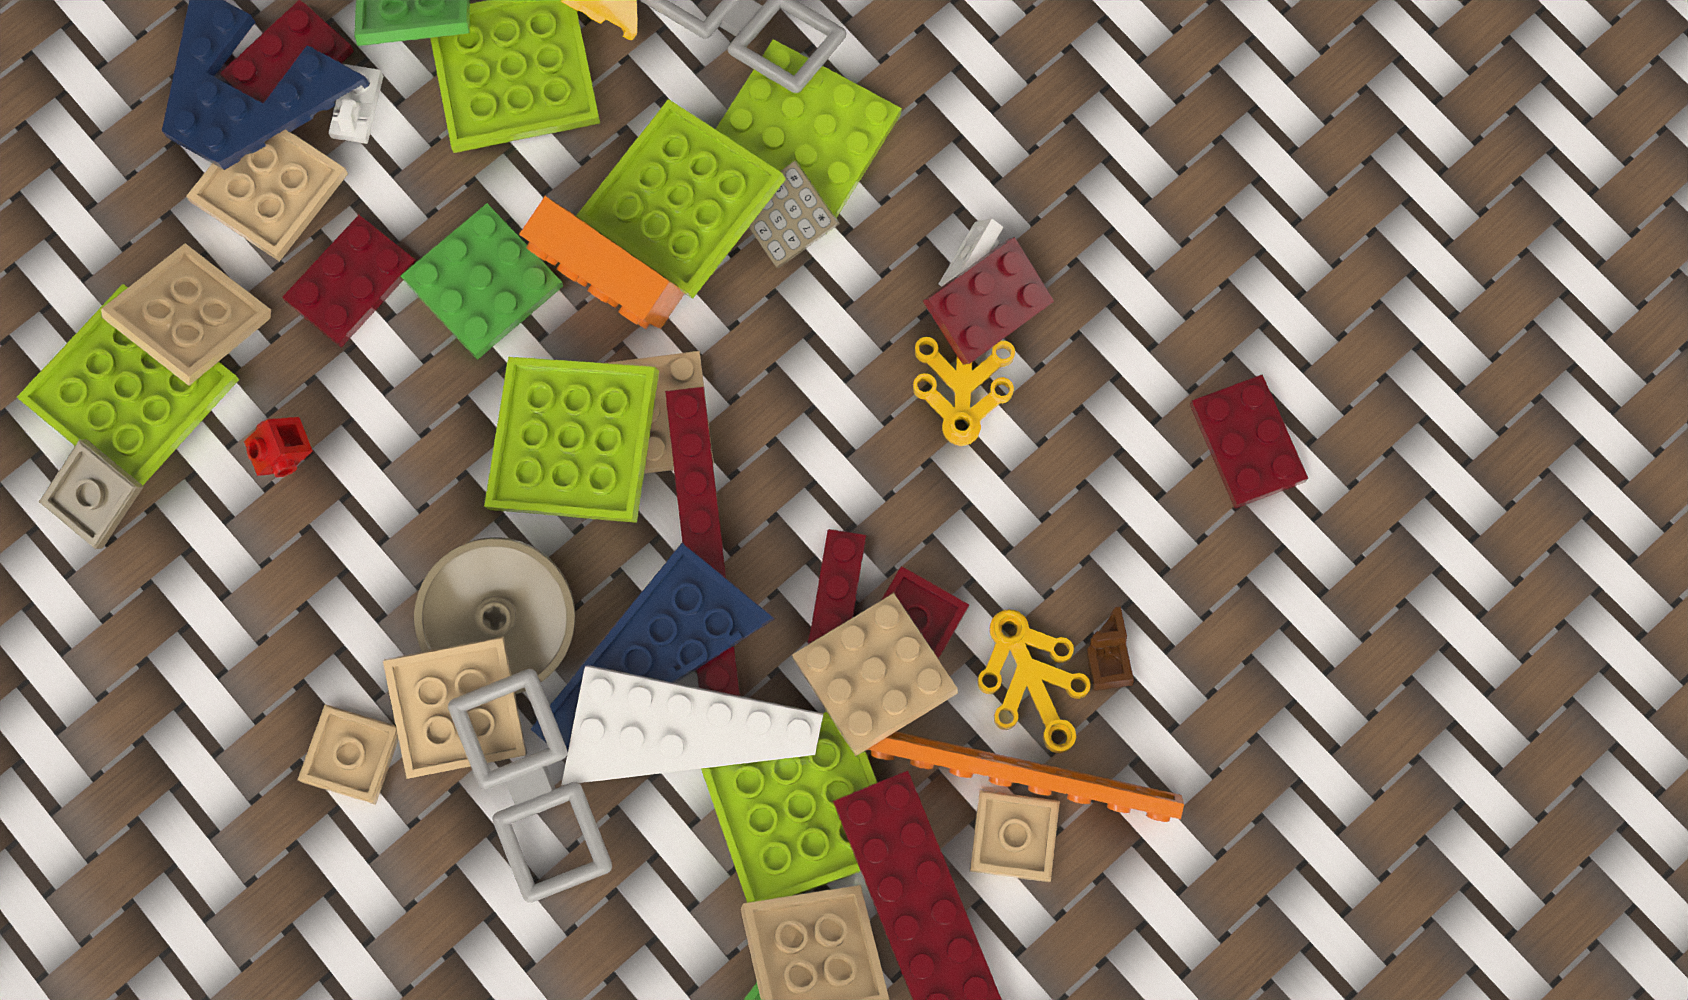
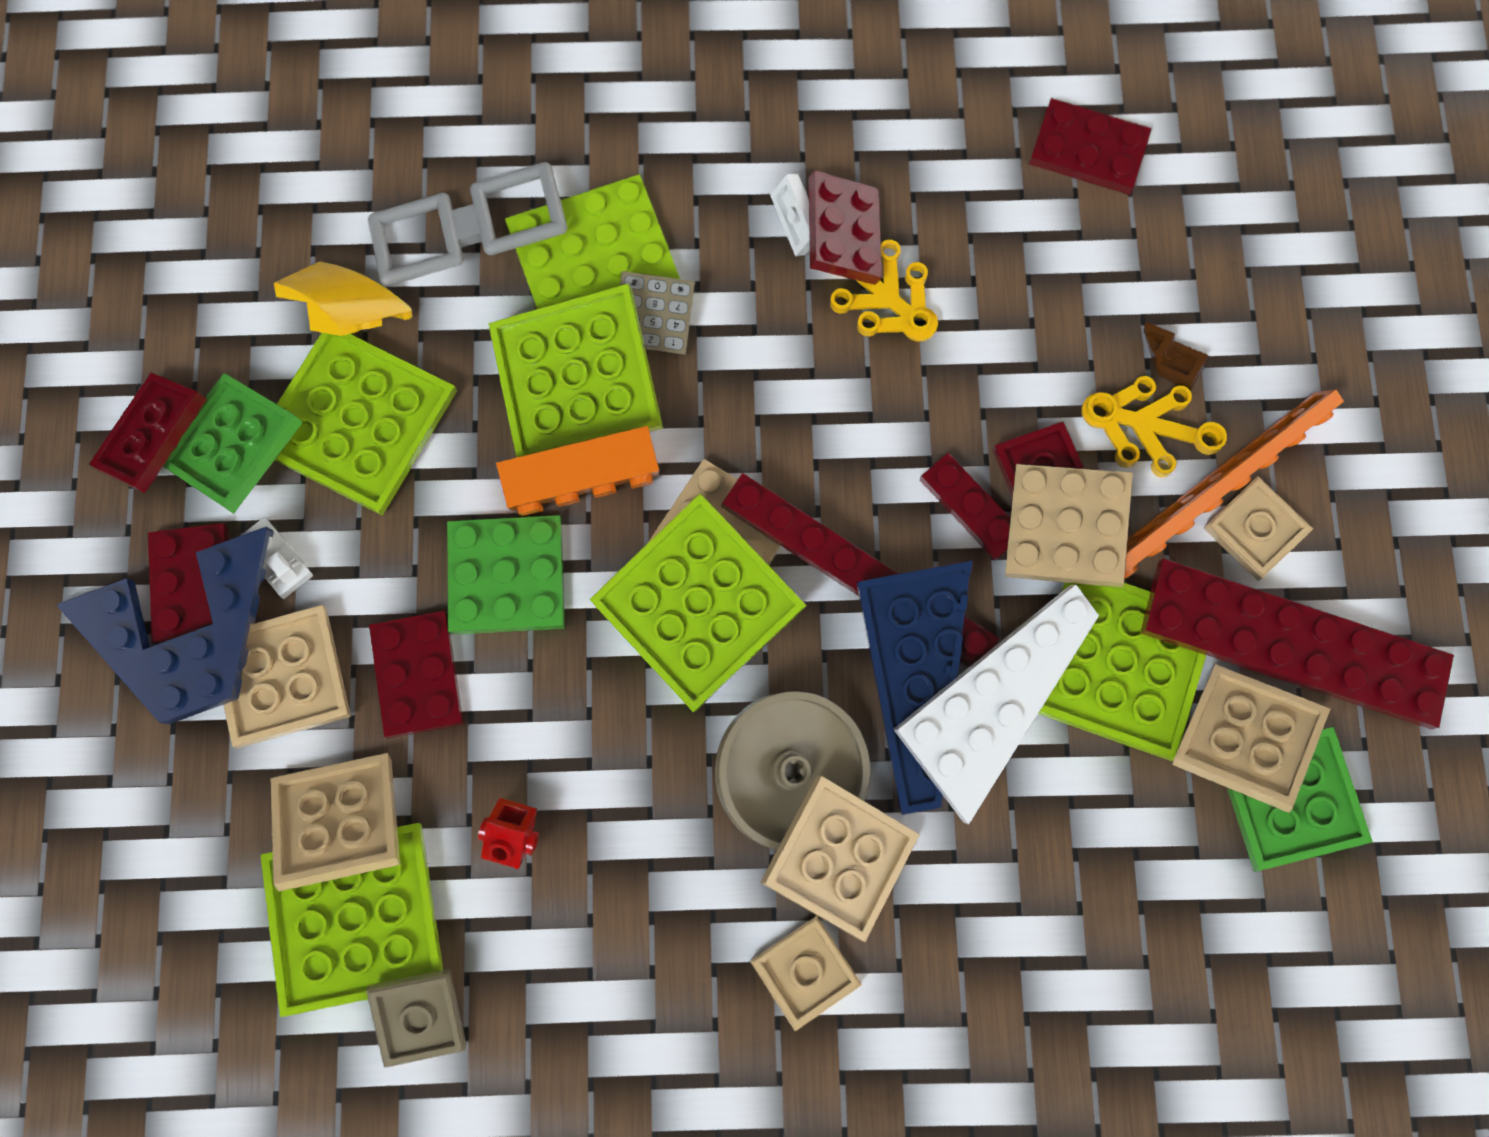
camera: 50 degrees left, 0 degrees up
light grey bar [448,669,612,903] -> none

